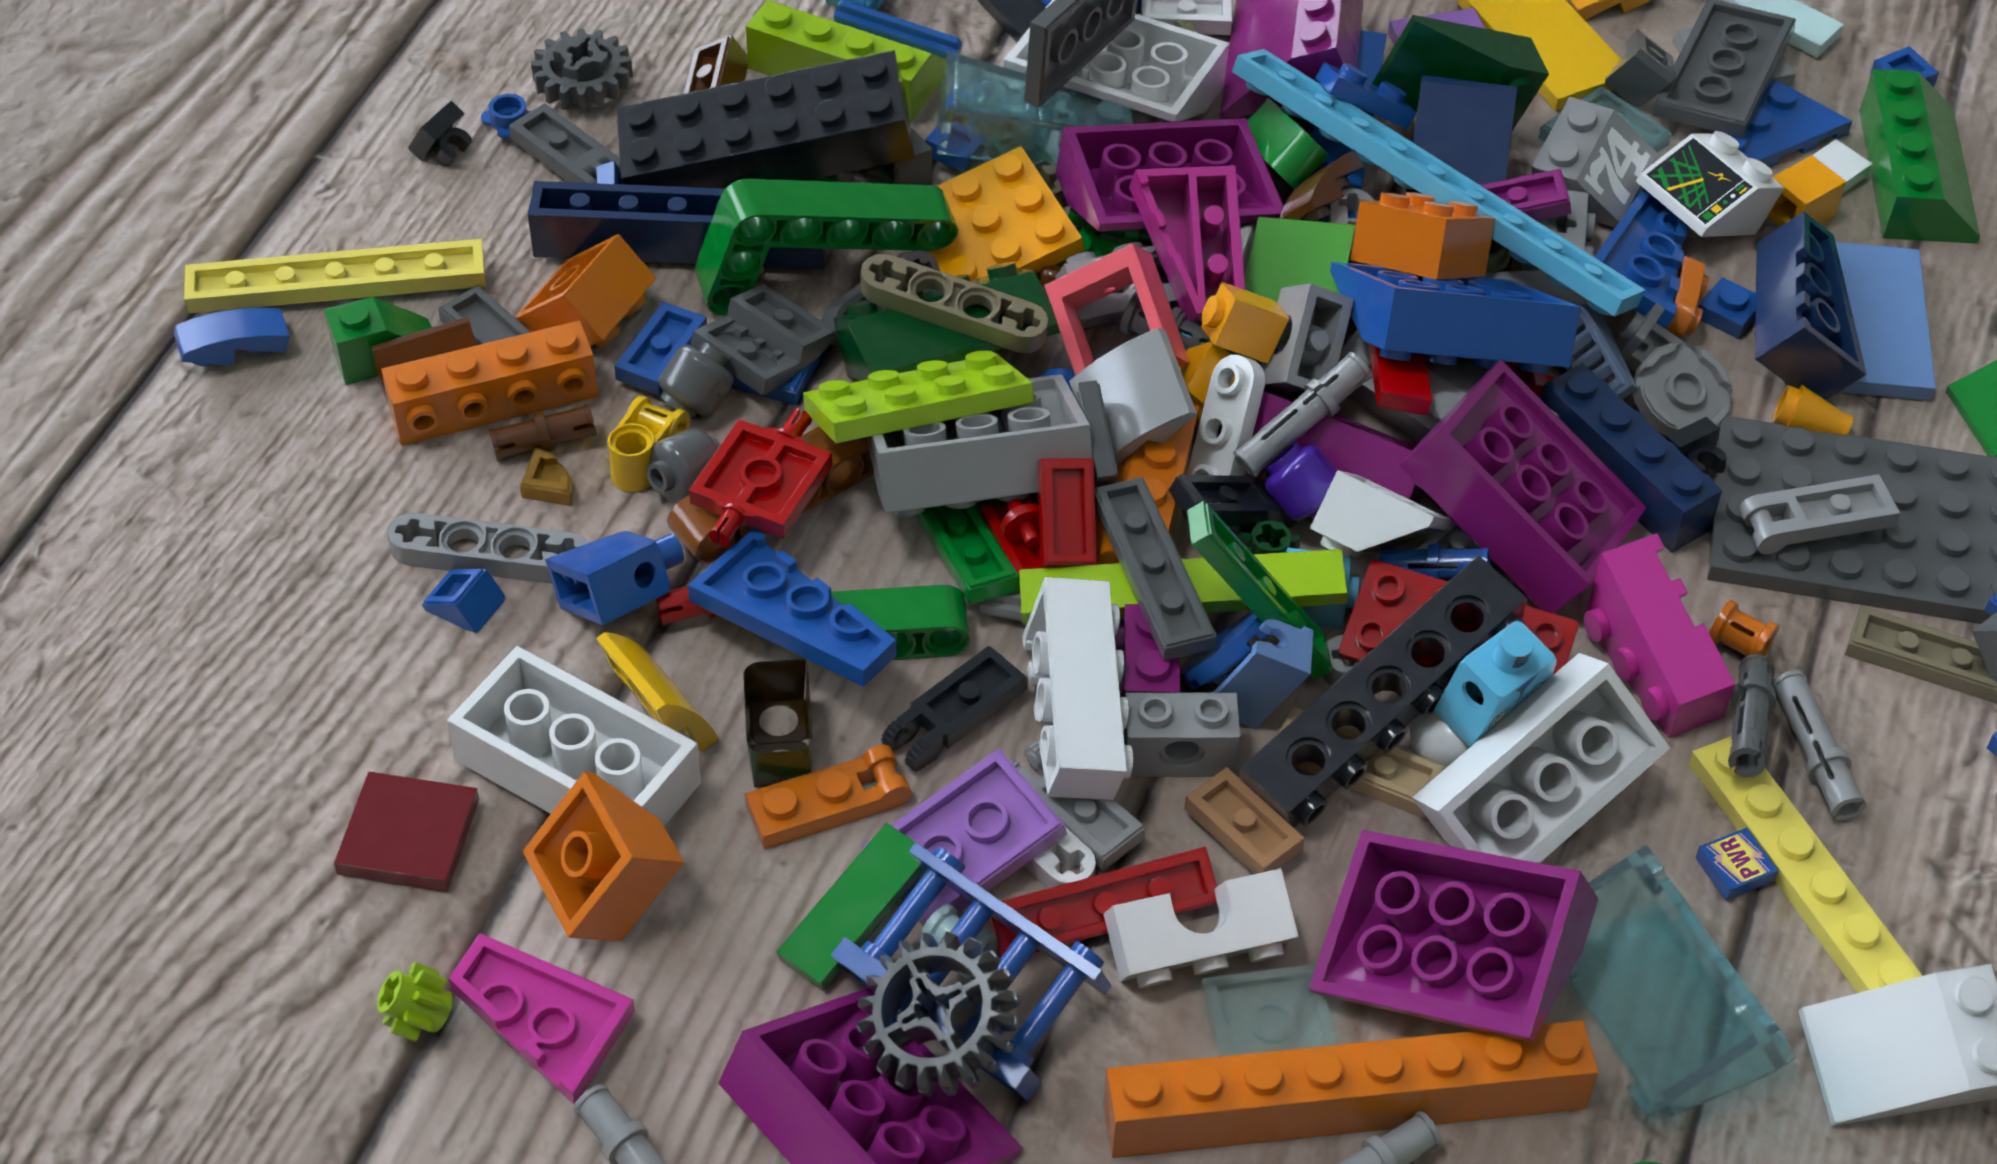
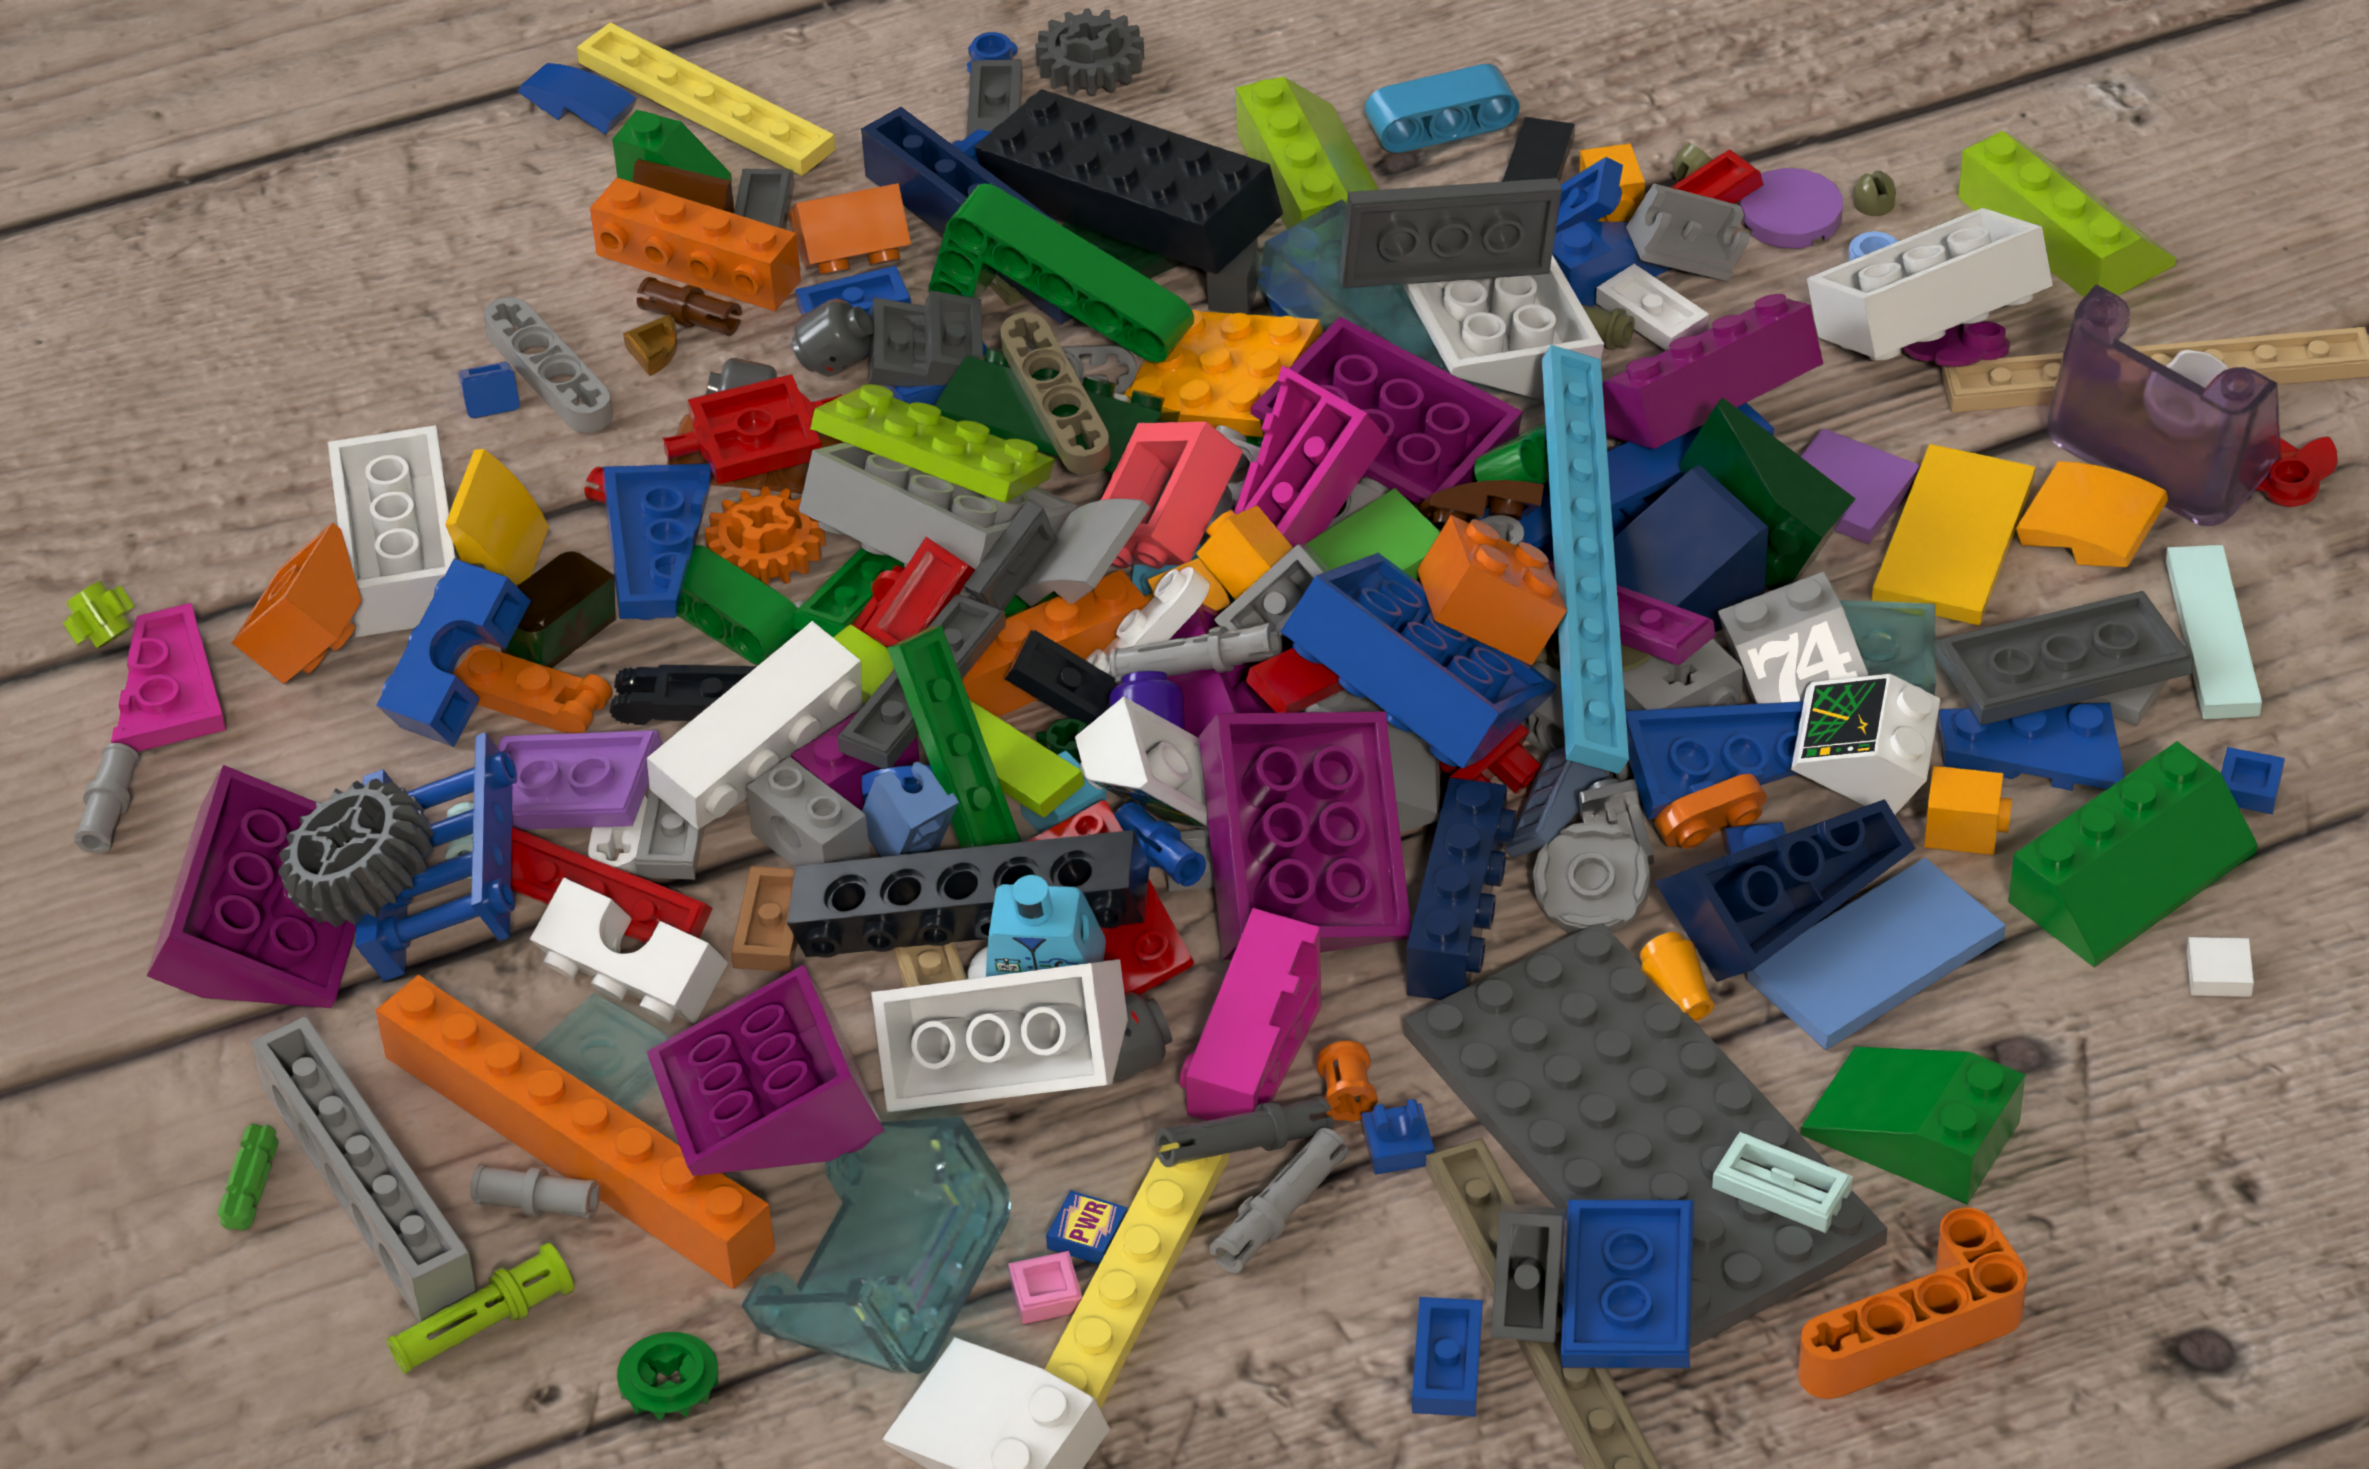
camera: 50 degrees right, 5 degrees down
dark red tile [334,771,479,892] -> none
black tile [408,101,473,167] -> none
blue torso [545,531,684,625] -> none
yellow piece [608,395,690,492] -> none
reddish brown slope [683,35,748,94] -> none
green tile [776,822,925,991] -> none
blue axle [833,0,963,63] -> none
blue plate [1315,62,1417,130] -> none
dark grey slope [1604,29,1677,108] -> none
black tile [1666,416,1727,474] -> none
light grey plate [1739,474,1900,554] -> none
white tile [1813,139,1873,193] -> none
none -> blue arch [376,559,531,747]
none -> orange gear [705,487,826,586]
none -> bright pink tile [1008,1251,1082,1324]
none -> blue tile [1362,1099,1435,1175]

